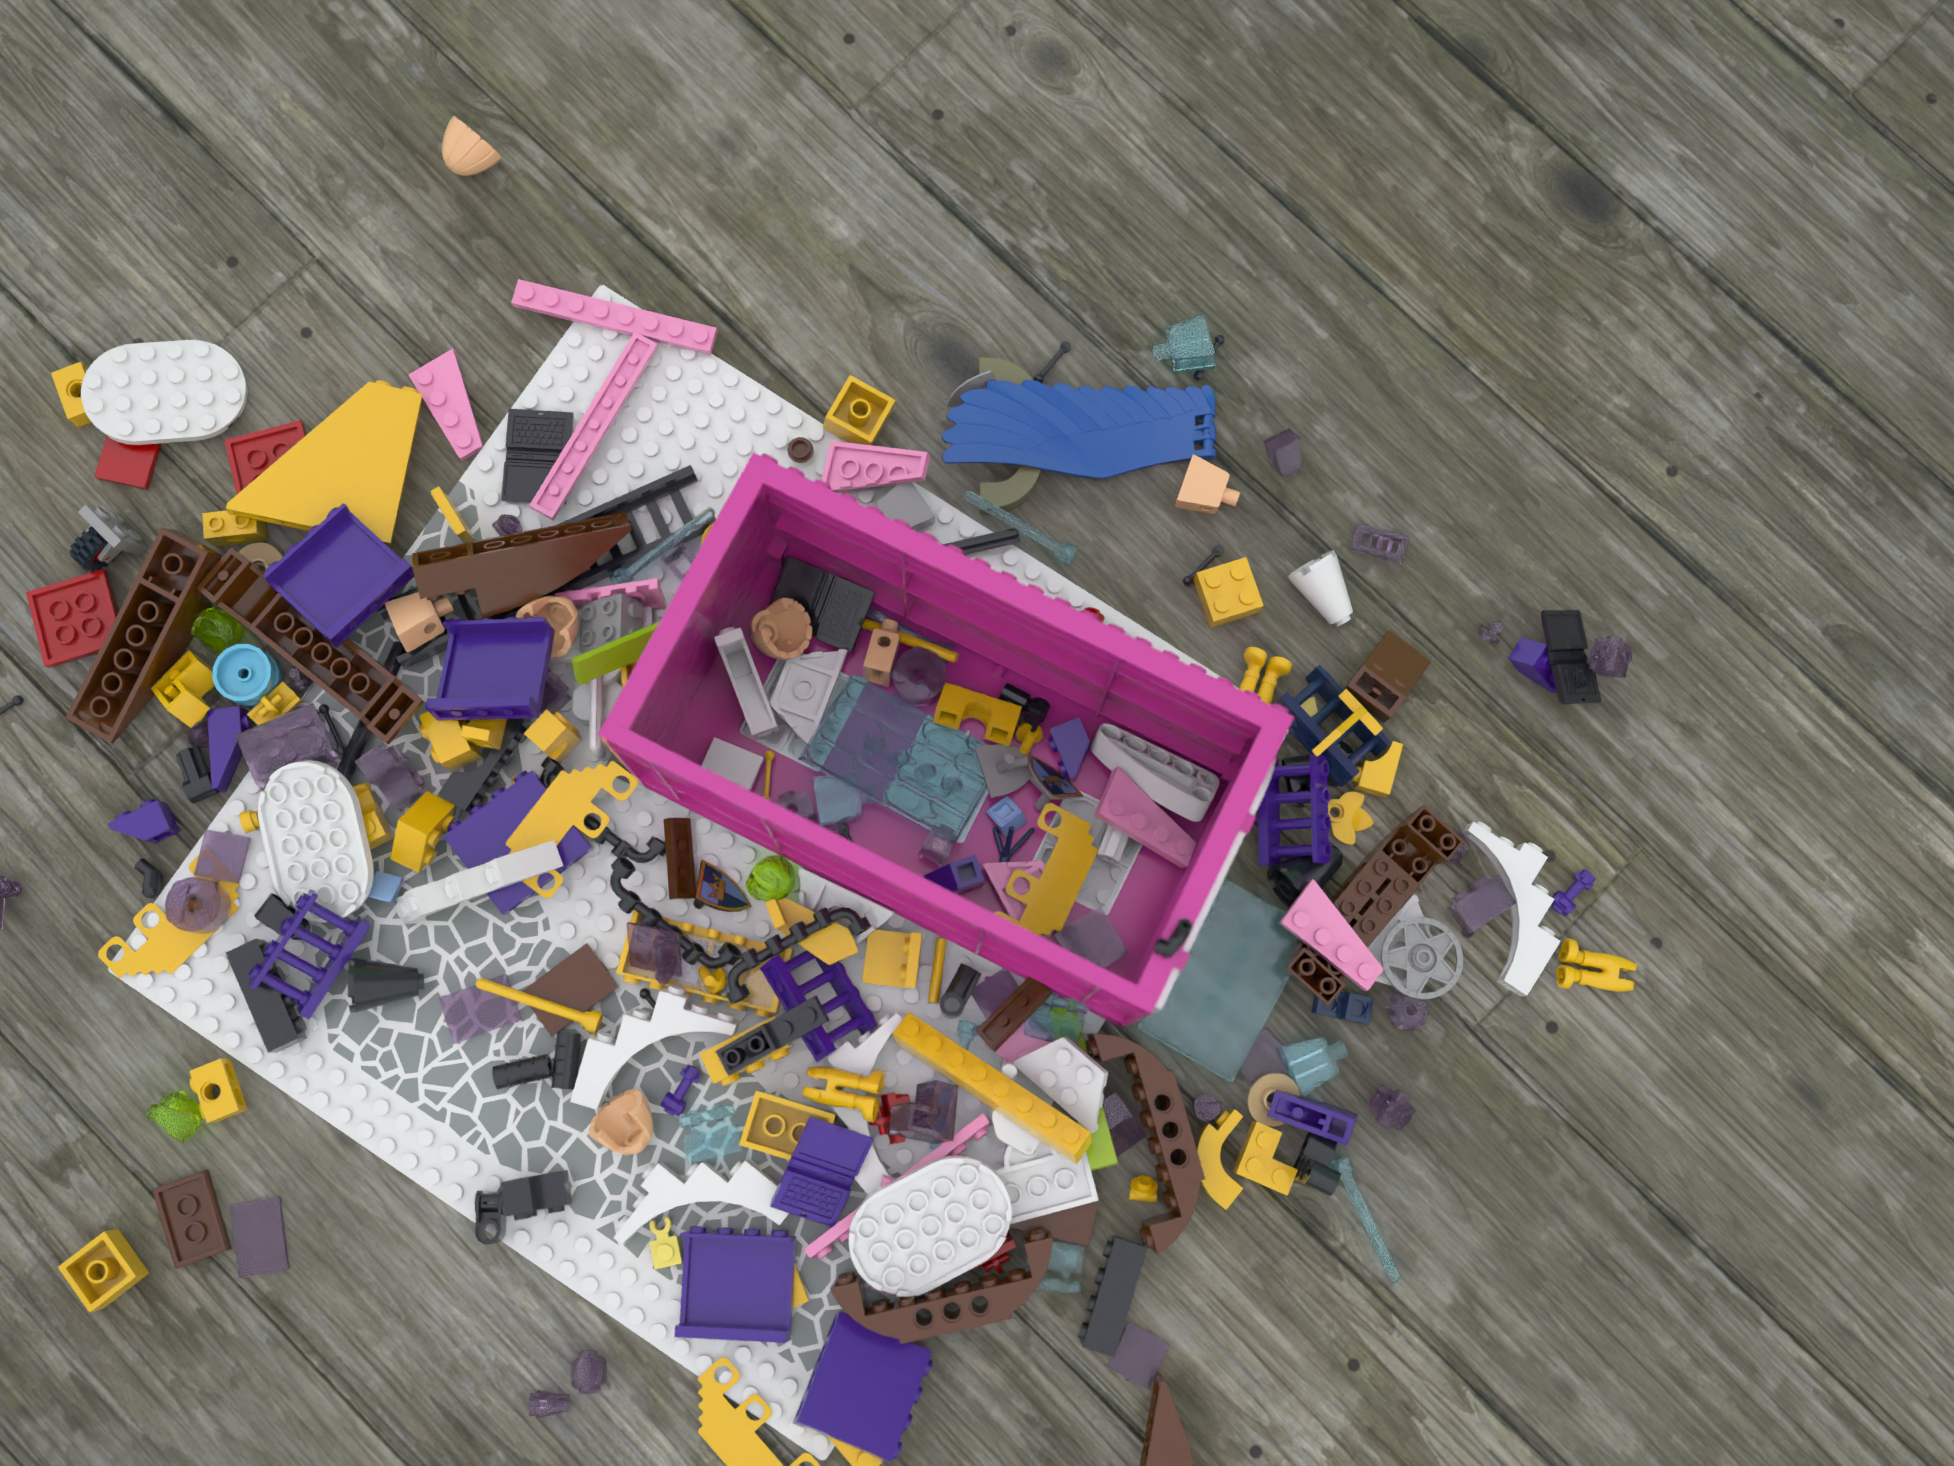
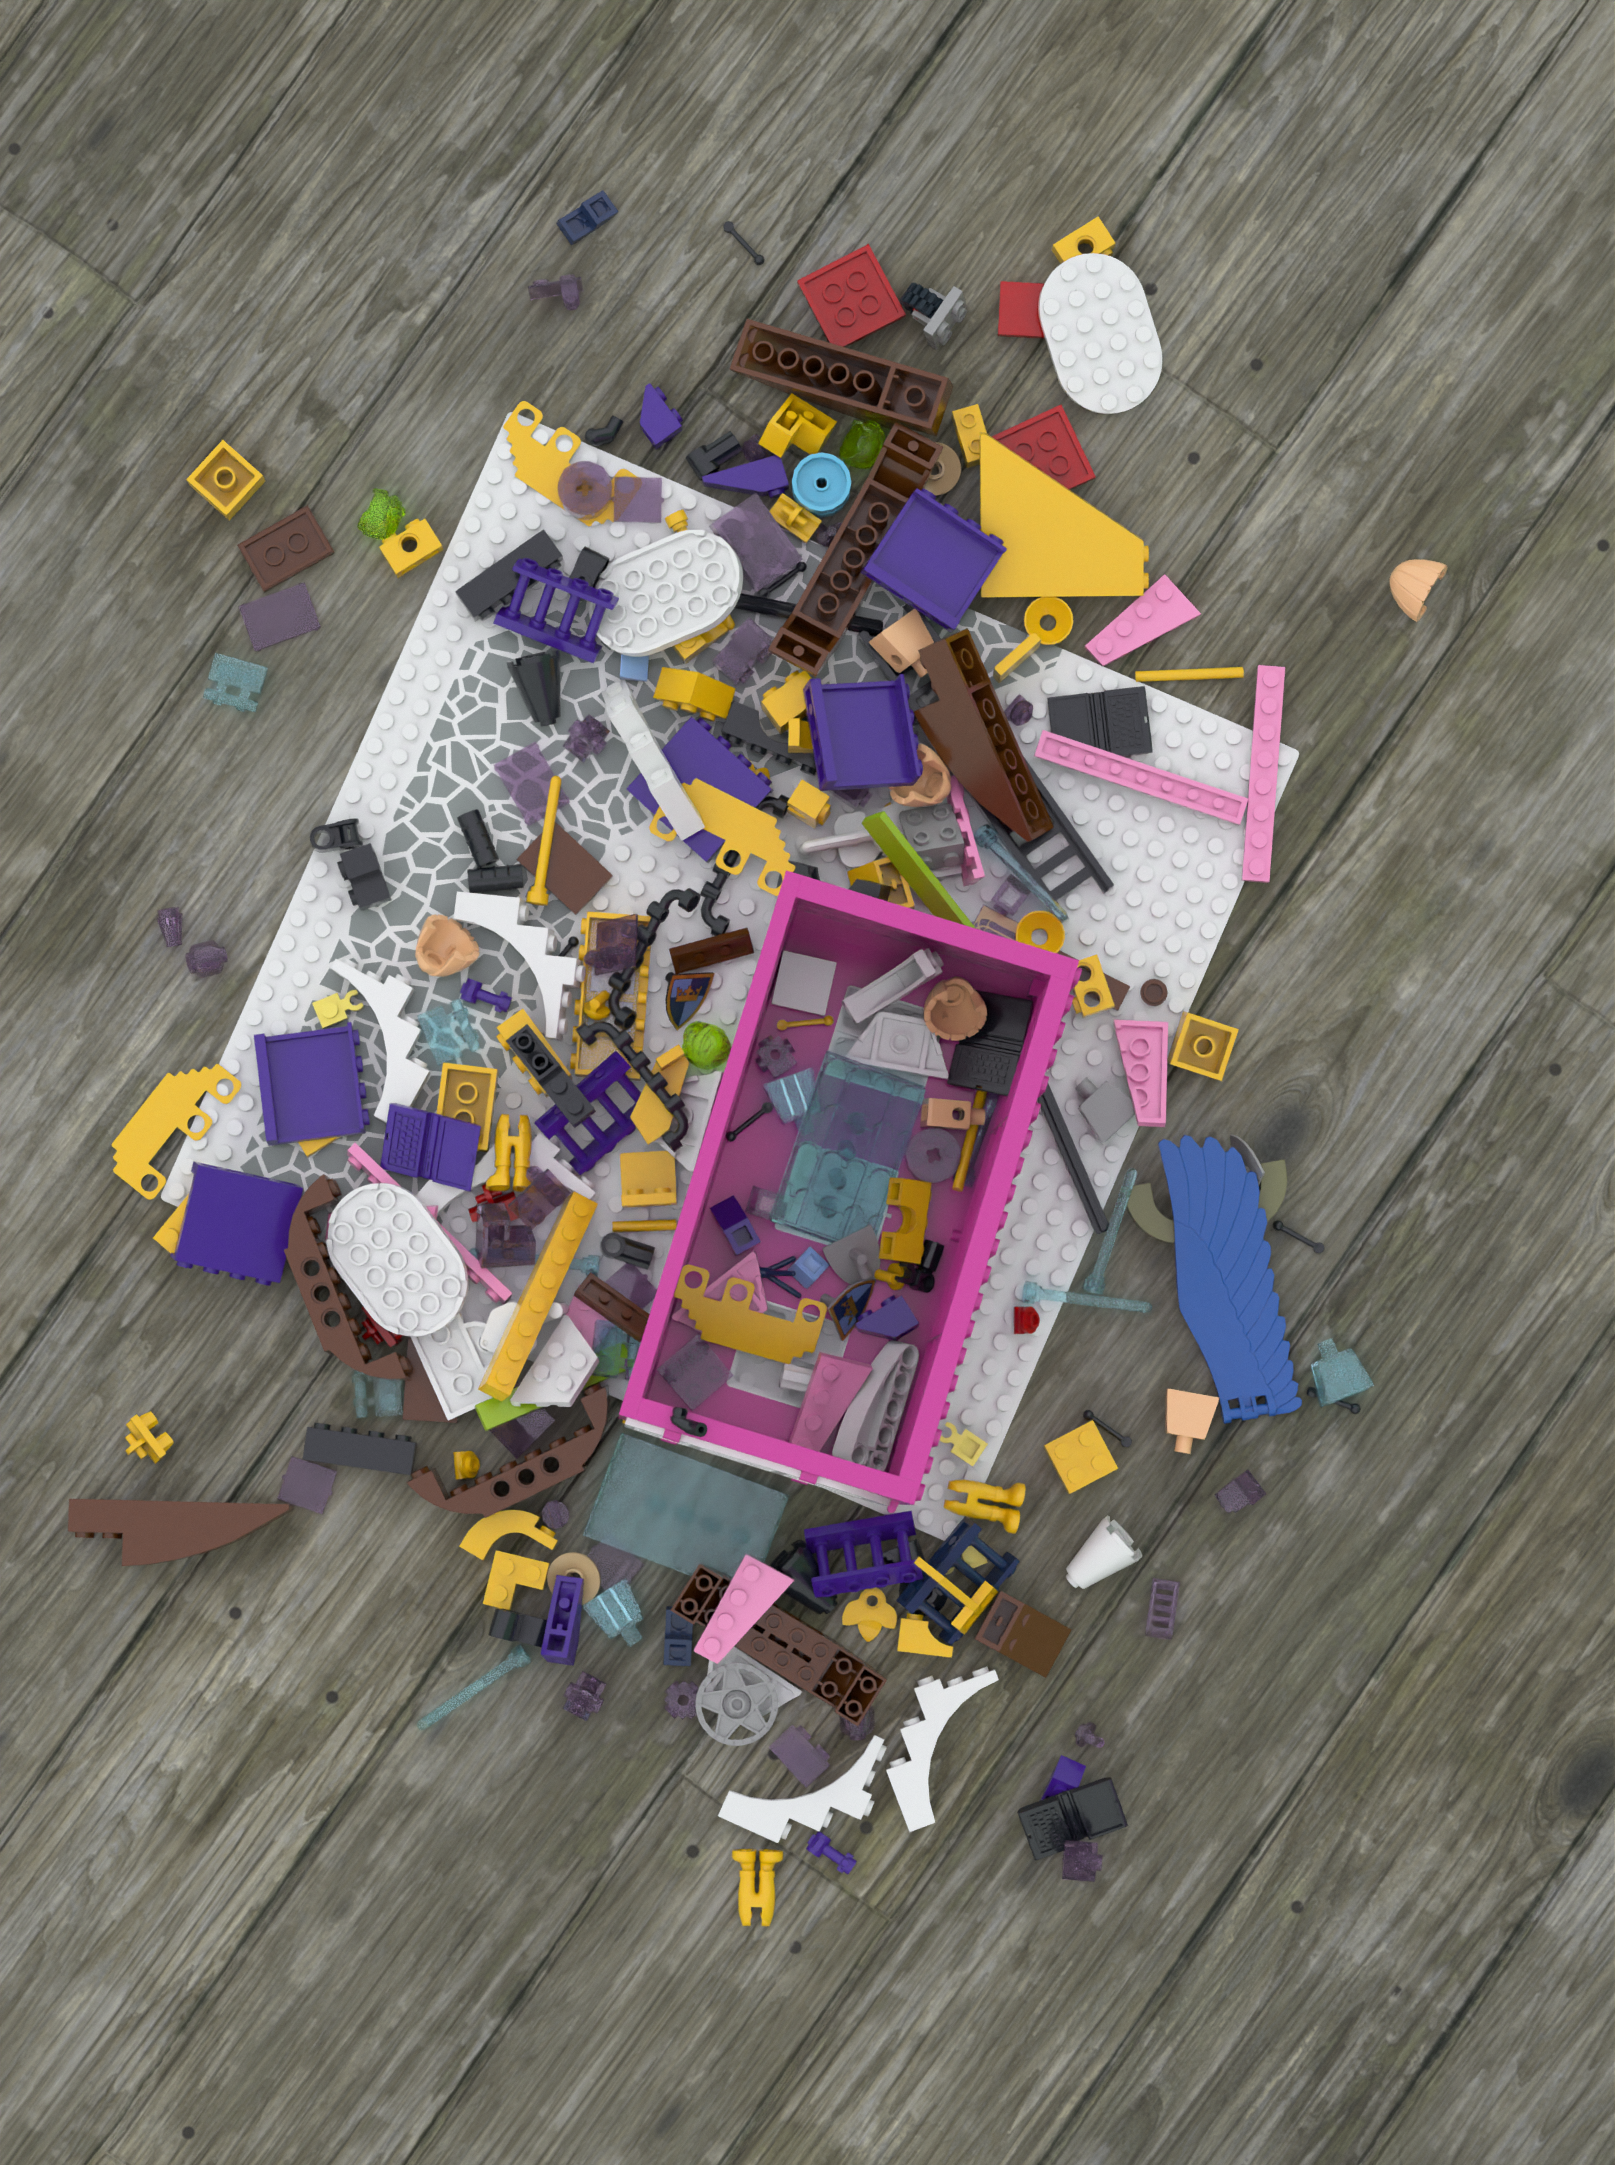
camera: 80 degrees right, 5 degrees up
none -> clear light blue plate [203,653,268,712]
none -> clear purple hinge [508,1166,571,1230]
none -> clear purple brick [563,714,610,763]
none -> white arch [886,1666,999,1832]
none -> clear light blue piece [1022,1281,1152,1313]
none -> yellow piece [1024,597,1073,645]
none -> yellow bar [1135,667,1244,682]

